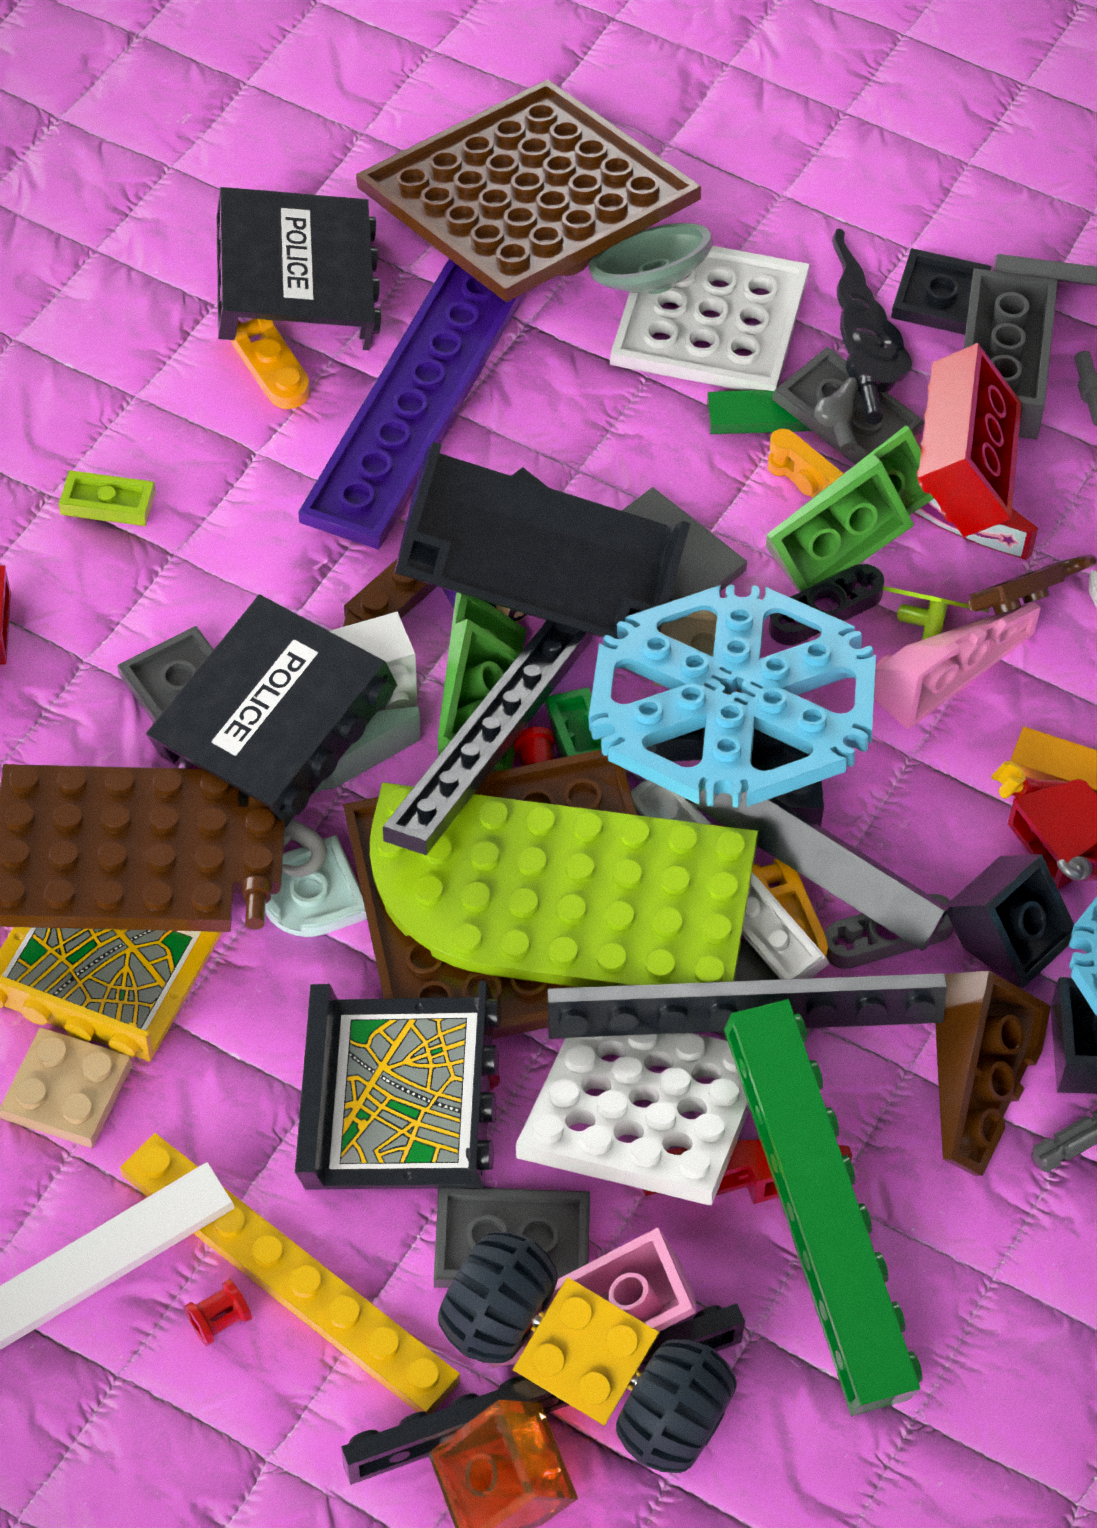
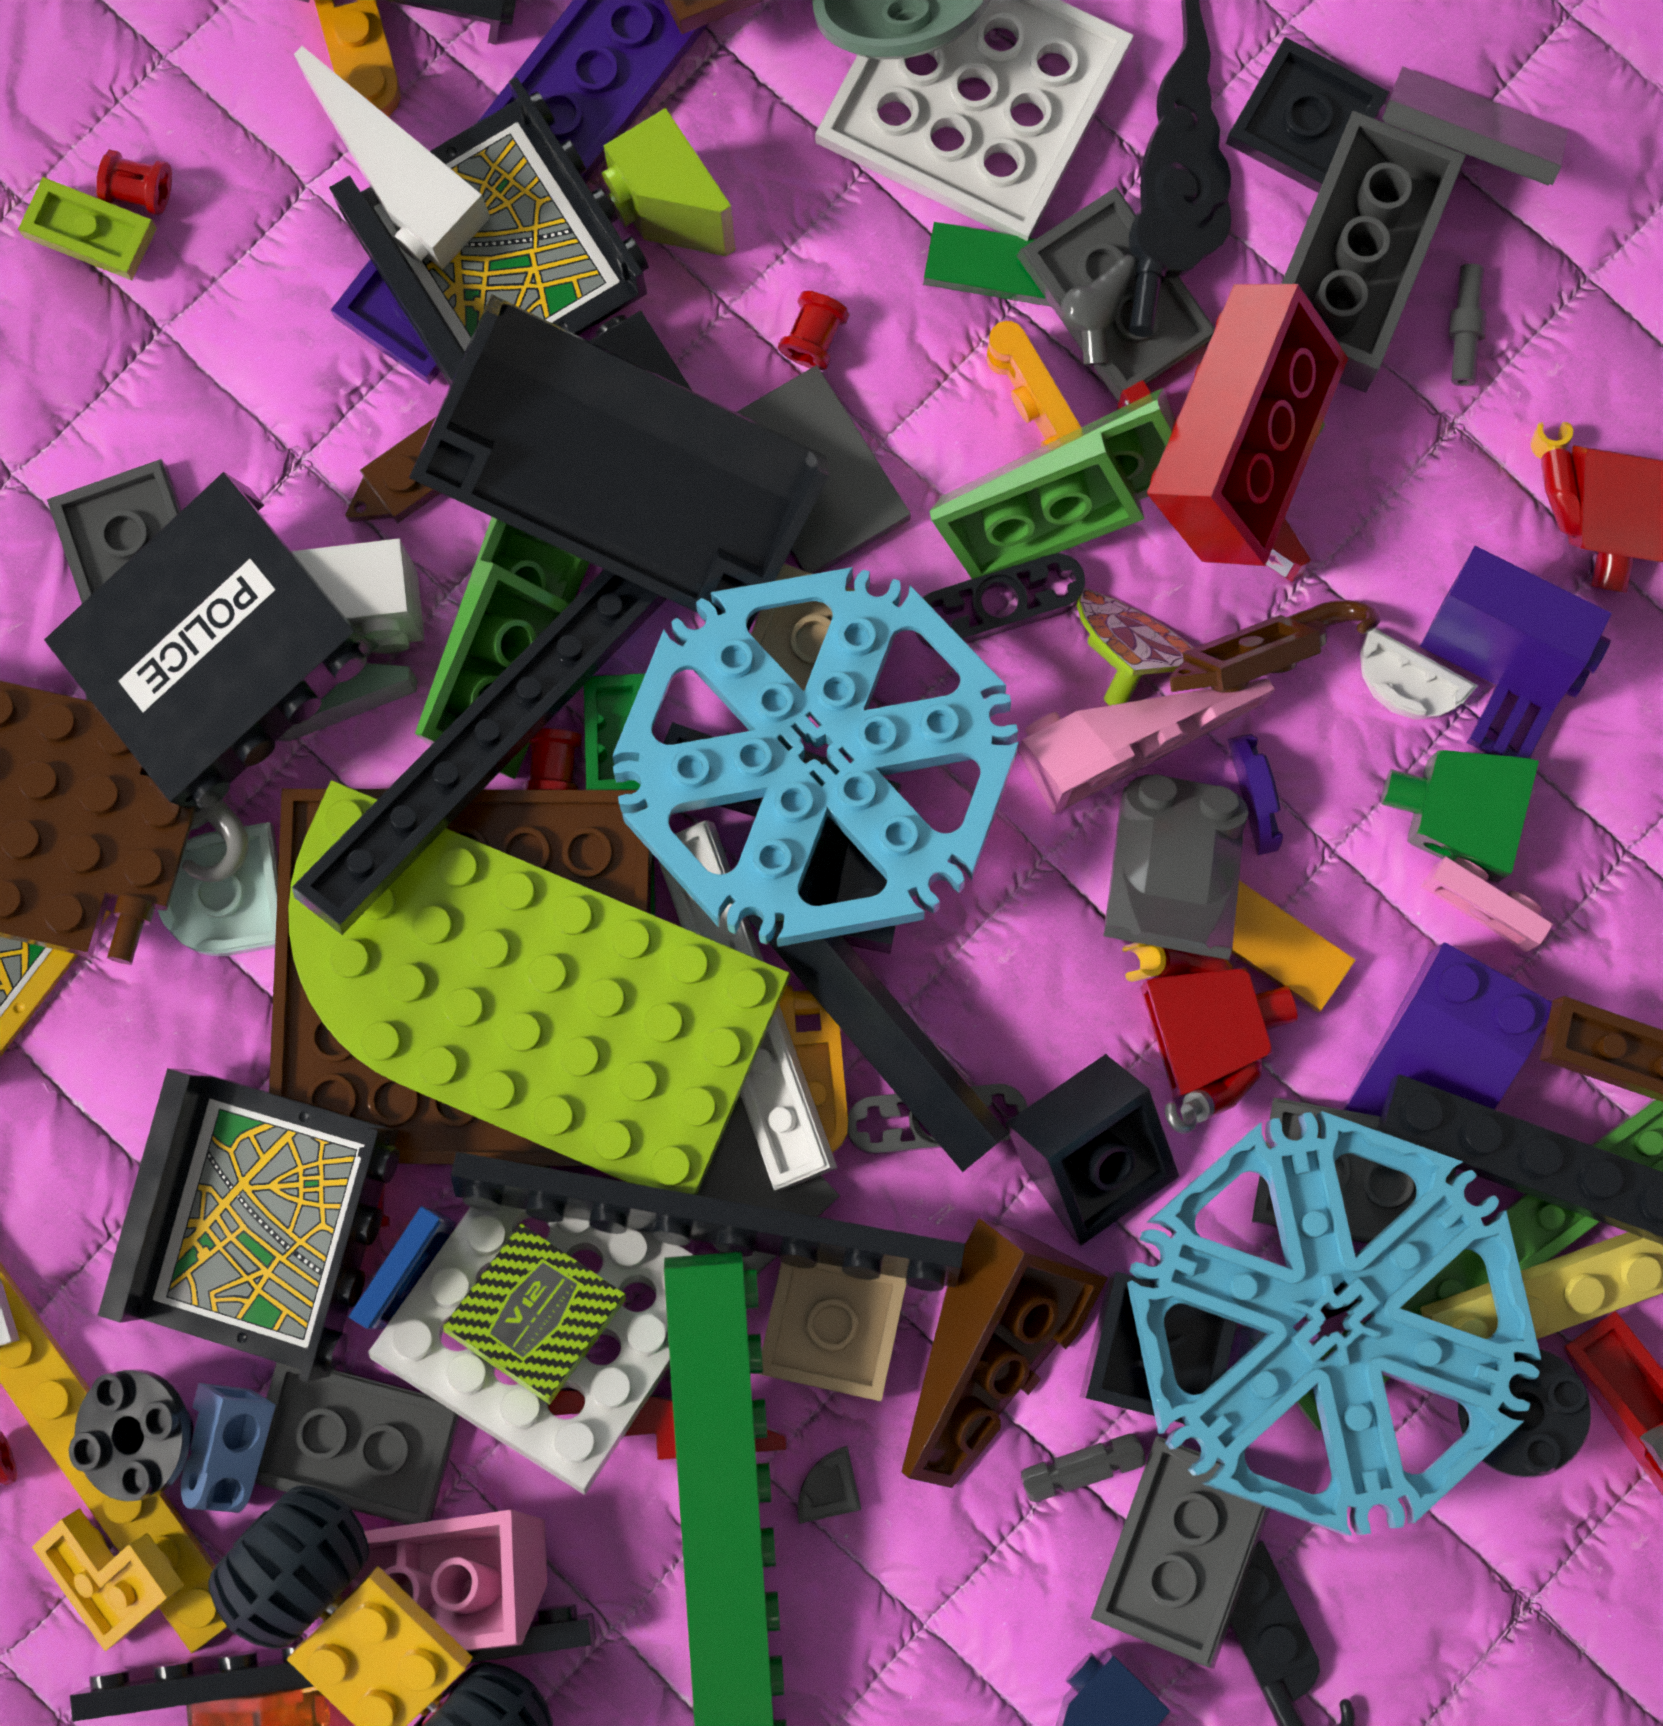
camera: 15 degrees right, 25 degrees up
none -> yellow plate [32,1508,185,1651]
none -> black plate [69,1369,193,1501]
none -> red bush [96,149,172,216]
none -> medium blue leg [181,1383,276,1513]
none -> white slope [294,46,491,270]
none -> panel [329,77,649,385]
none -> blue tile [348,1206,456,1330]
none -> tile [443,1223,626,1405]
none -> lime slope [602,108,736,257]
none -> tan plate [759,1262,906,1401]
none -> red bush [778,291,850,370]
none -> dark grey tile [798,1446,861,1524]
none -> dark grey slope [1103,774,1249,960]
none -> dark purple tile [1227,734,1283,856]

